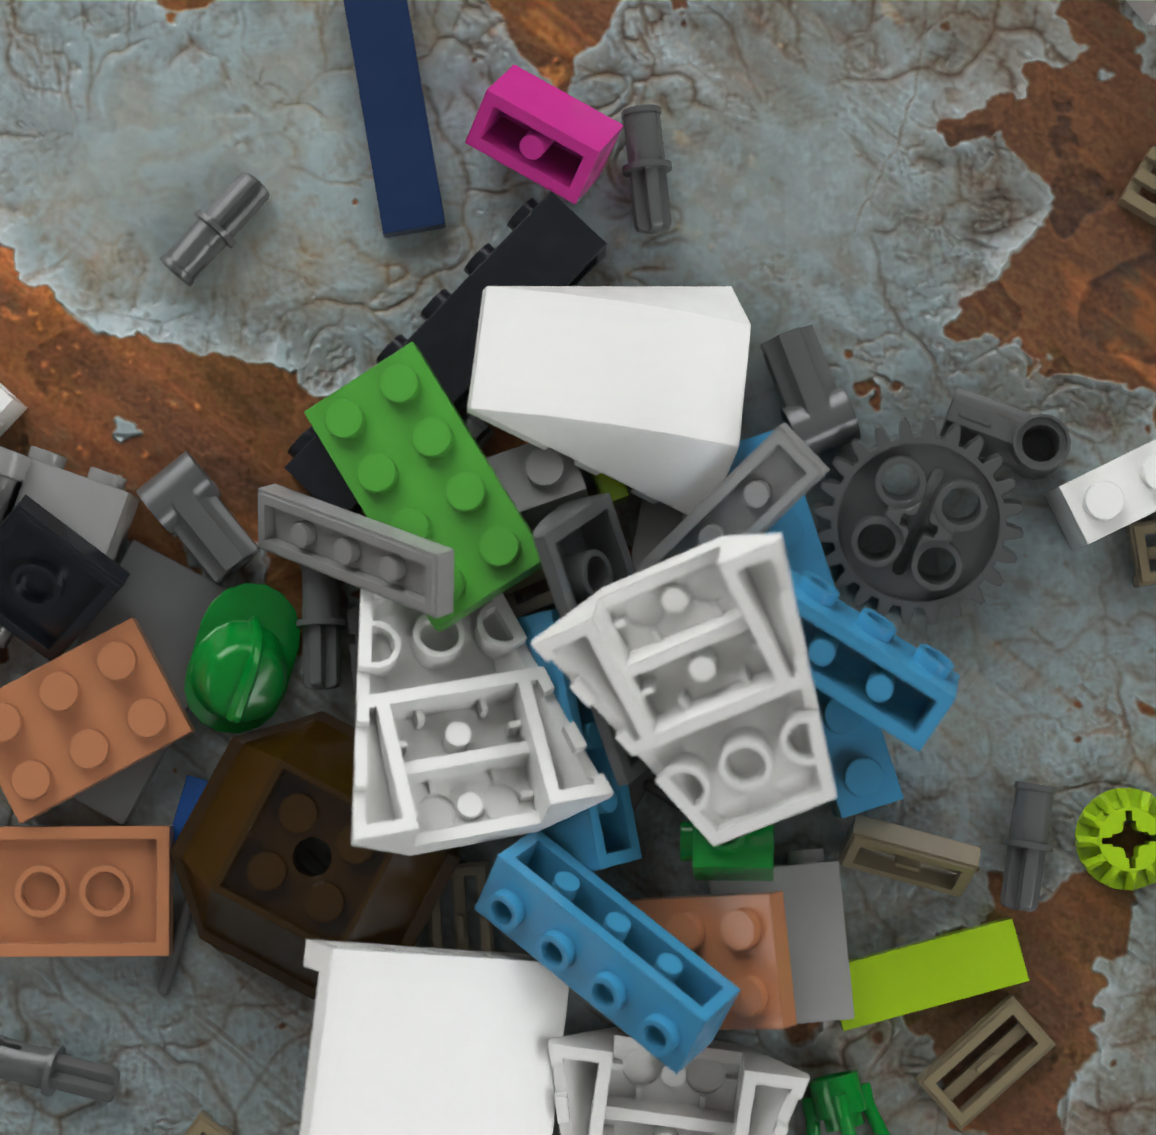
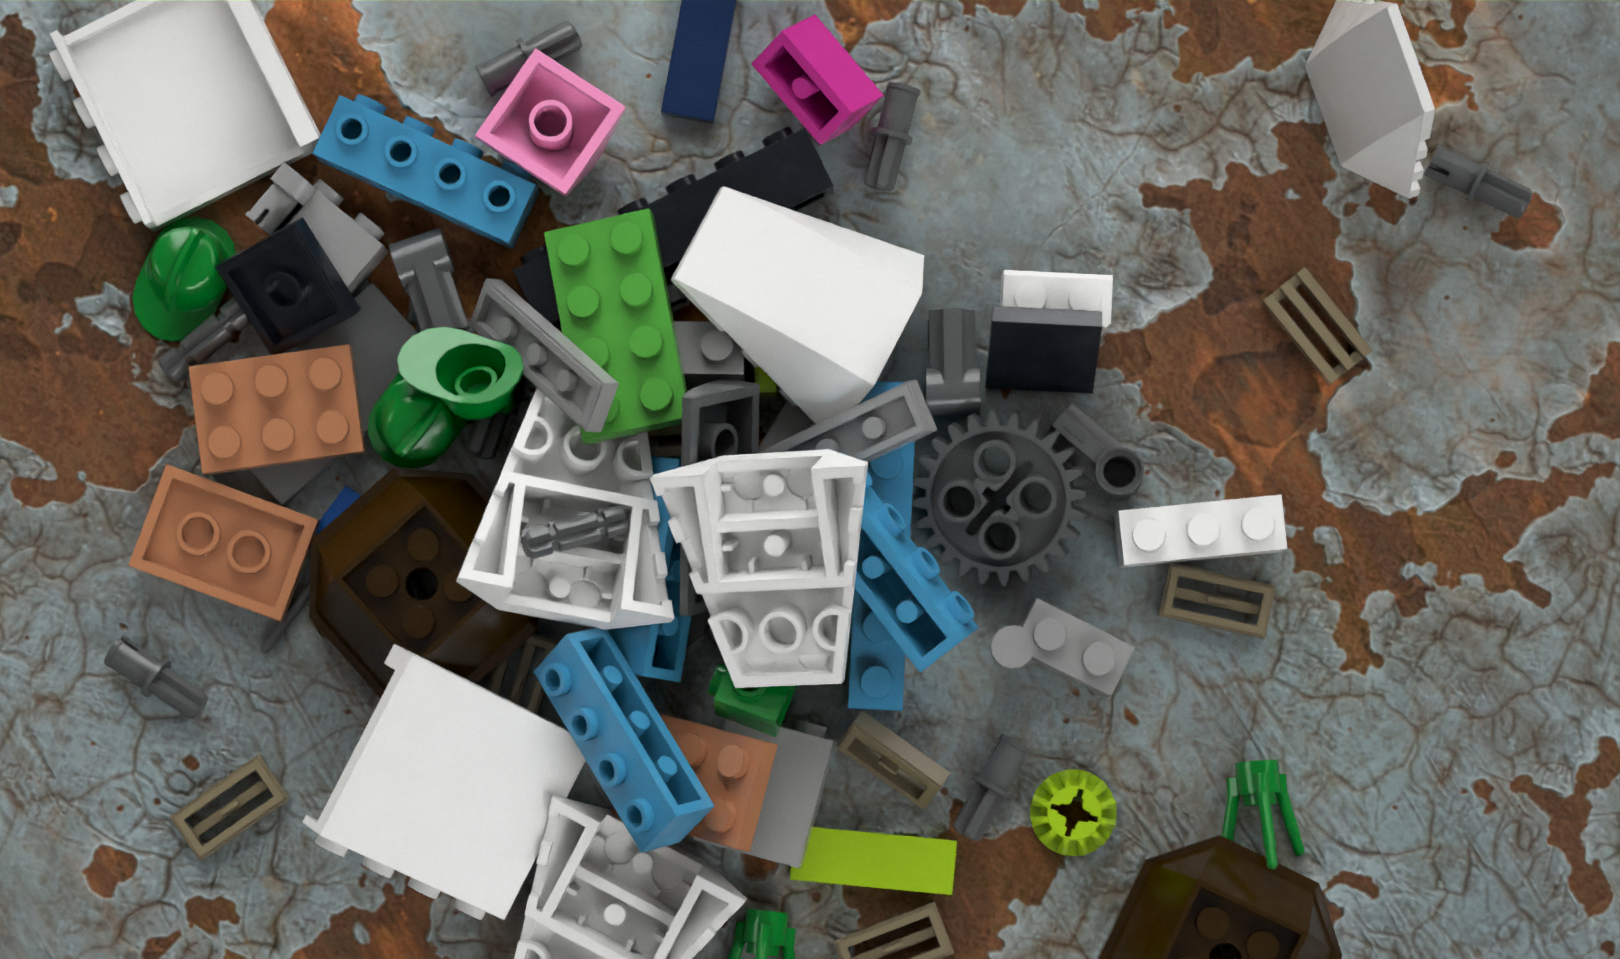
camera: 25 degrees right, 0 degrees up
none -> dark azure brick [312,94,540,250]
none -> green piece [397,327,524,420]
none -> bright pink slope [475,48,626,197]
none -> dark grey axle [520,505,628,559]
none -> black tile [985,306,1102,394]
none -> light grey hinge [990,598,1135,697]
none -> white brick [1000,270,1113,335]

